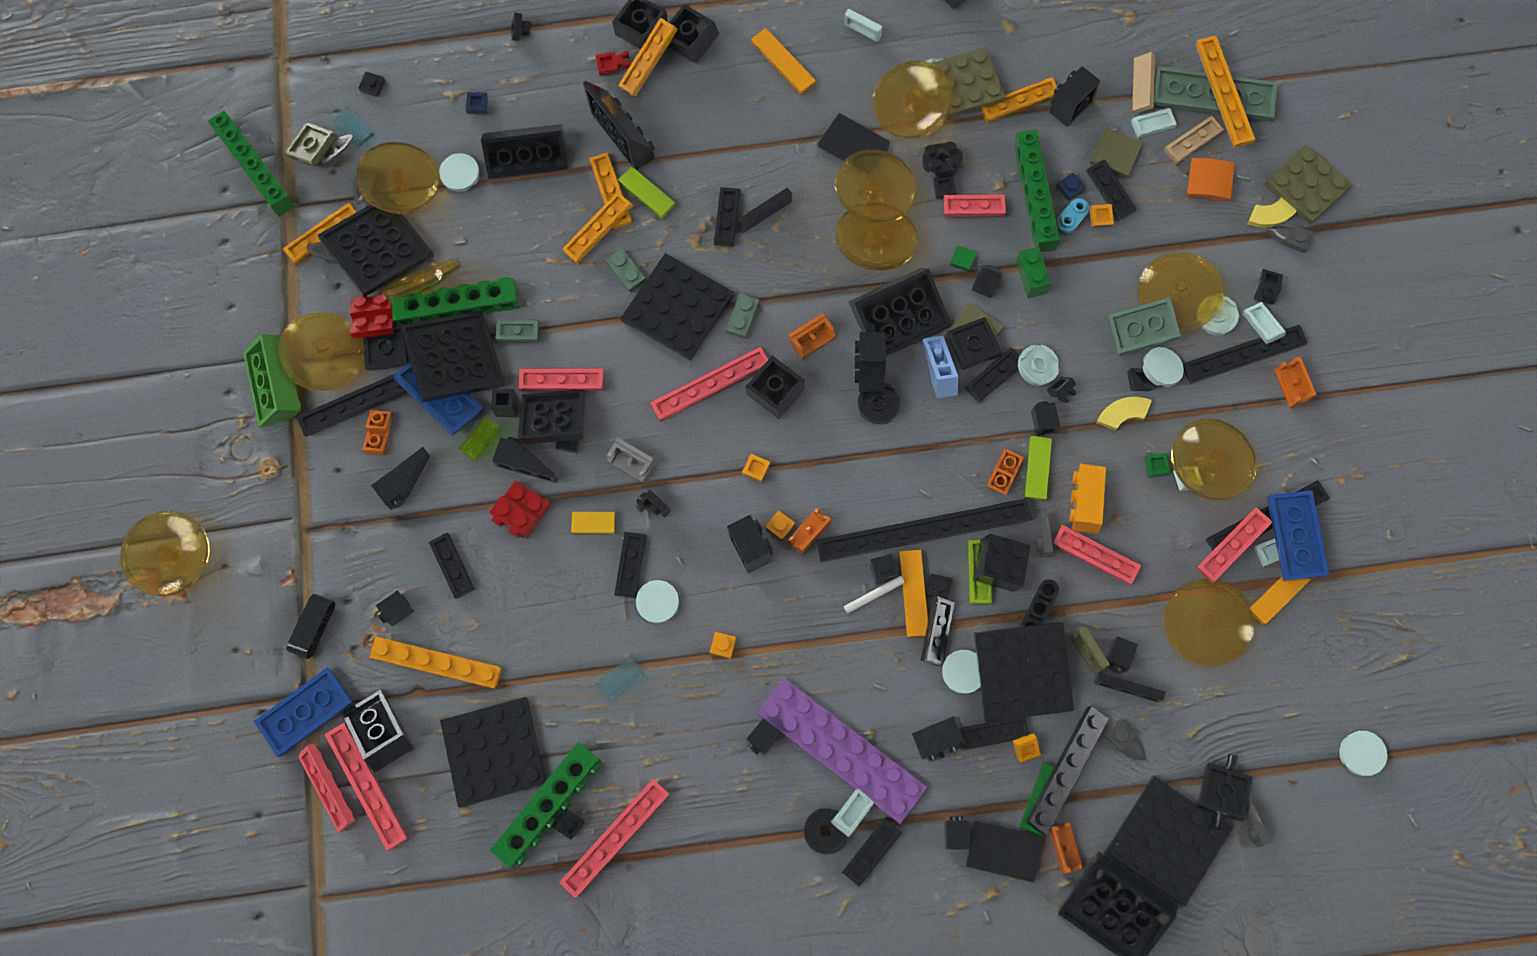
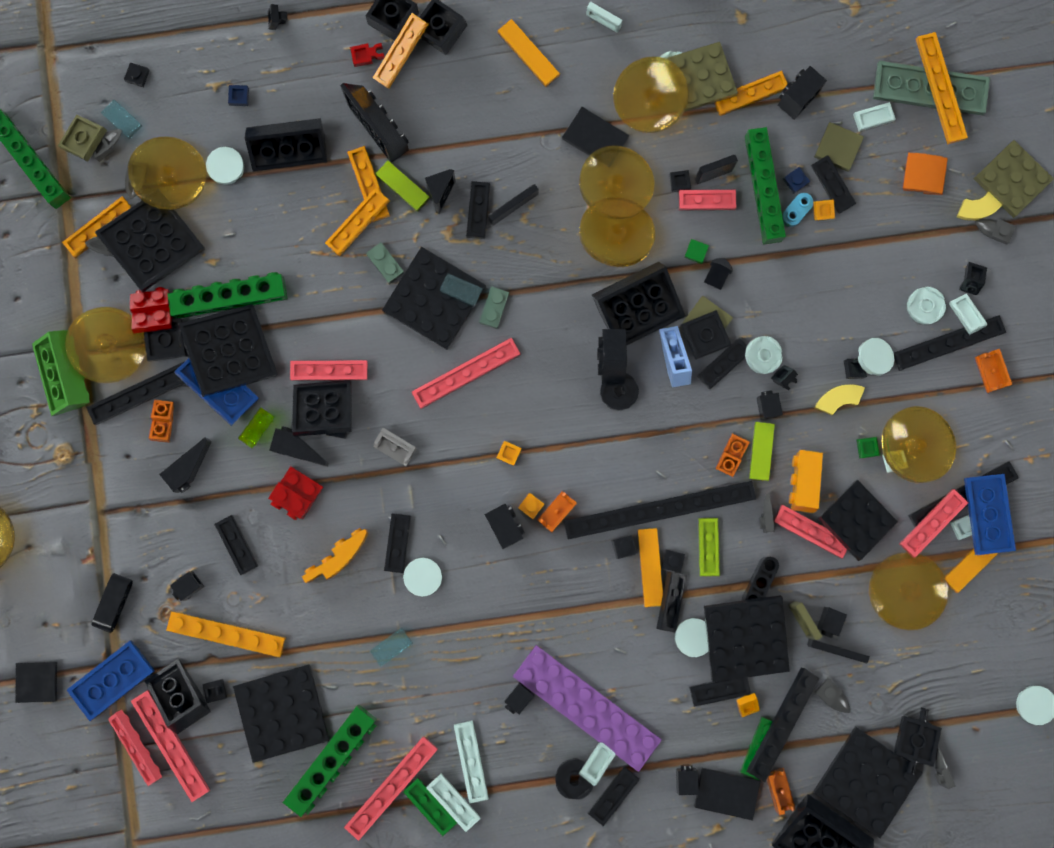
camera: 10 degrees left, 10 degrees up
clear yellow dish [381,257,462,299] -> none
black brick [491,389,518,417] -> none
sand green plate [496,320,539,342] -> none
black plate [552,808,585,840] -> none
yellow tile [571,512,616,534] -> none
black bracket [635,490,670,518] -> none
light orange plate [710,632,737,659] -> none
black brick [745,355,805,419] -> none
orange hinge [789,313,836,360] -> none
white bar [843,575,905,614] -> none
black brick [911,716,969,762] -> none
black plate [922,142,963,177] -> none
black brick [973,534,1030,592] -> none
green brick [1016,247,1051,298] -> none
sand green plate [1108,297,1182,356] -> none
tan tile [1132,52,1155,114] -> none
clear yellow dish [1138,252,1224,331] -> none
tan tile [1163,116,1224,165] -> none
none -> black tile [15,662,57,703]
none -> black tile [202,679,227,703]
none -> light orange slope [301,528,369,583]
none -> green plate [403,777,457,836]
none -> black slope [425,169,456,214]
none -> light aqua plate [426,773,481,832]
none -> clear light blue tile [440,273,483,307]
none -> light aqua tile [454,720,489,804]
none -> black tile [695,155,738,185]
none -> black plate [818,480,898,561]

